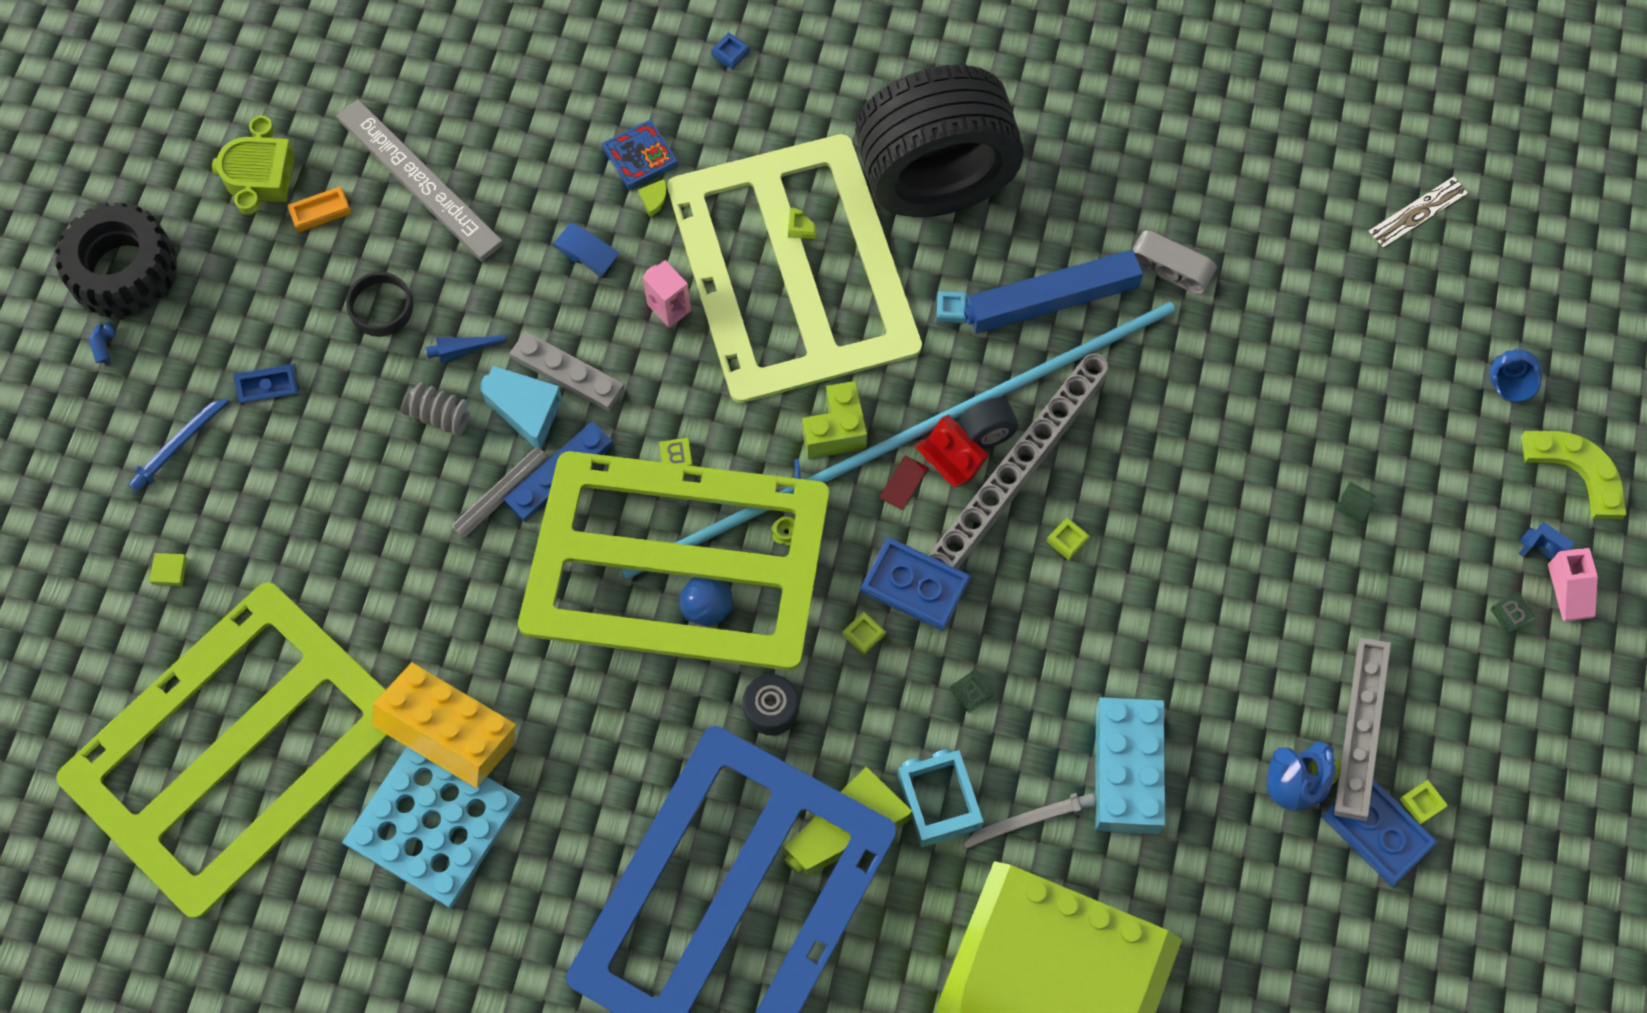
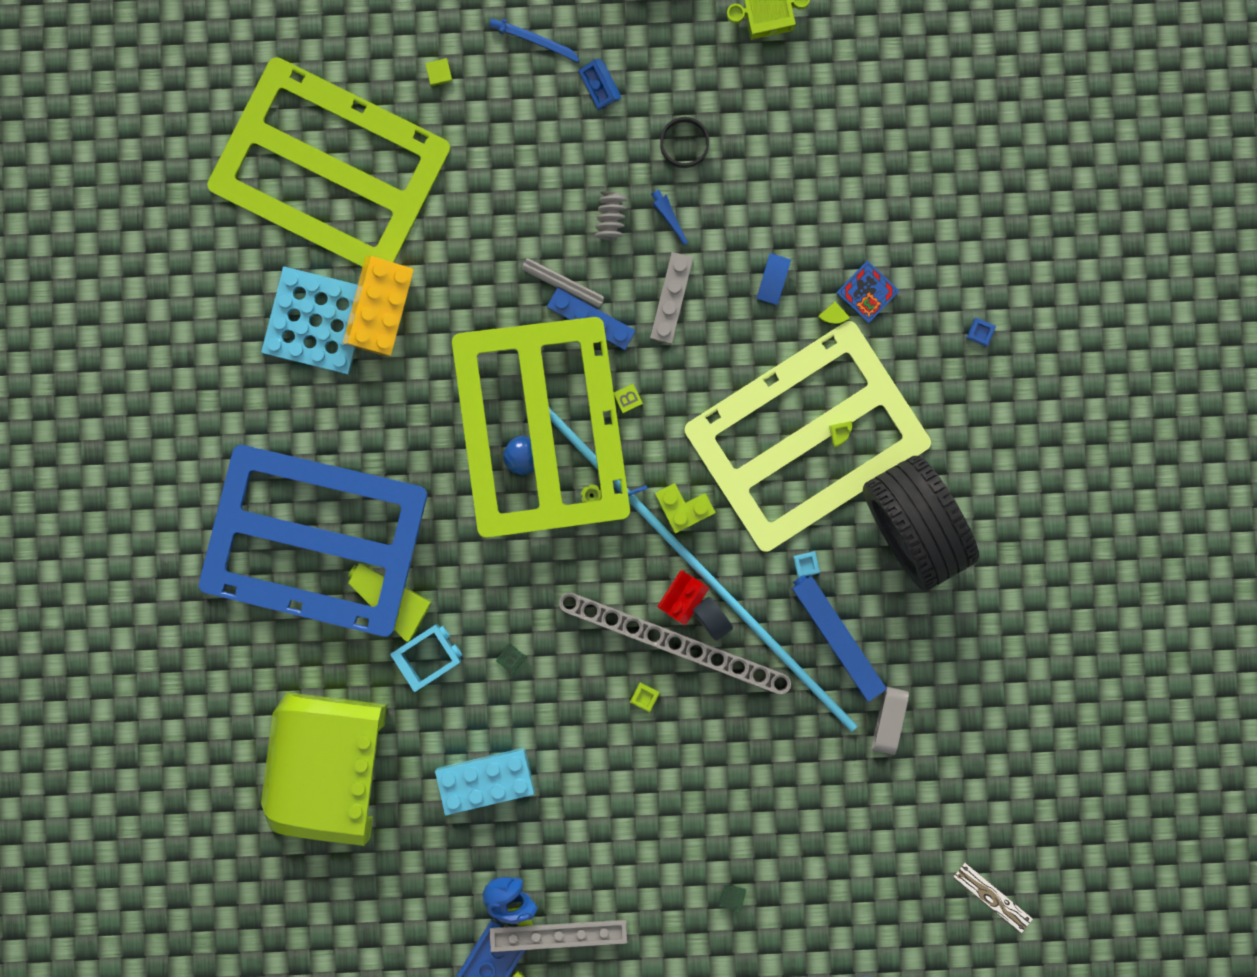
camera: 70 degrees right, 20 degrees up
light orange tile [287,186,352,233] -> none
light grey tile [336,100,503,262] -> none
medium azure slope [480,366,563,449] -> none
bright pink brick [642,260,691,328] -> none
black wheel [743,674,799,735] -> none
lime tile [842,612,886,656] -> none
blue tile [860,537,971,632] -> none
dark red sticker [879,455,928,510] -> none
light grey sword [964,793,1096,849] -> none

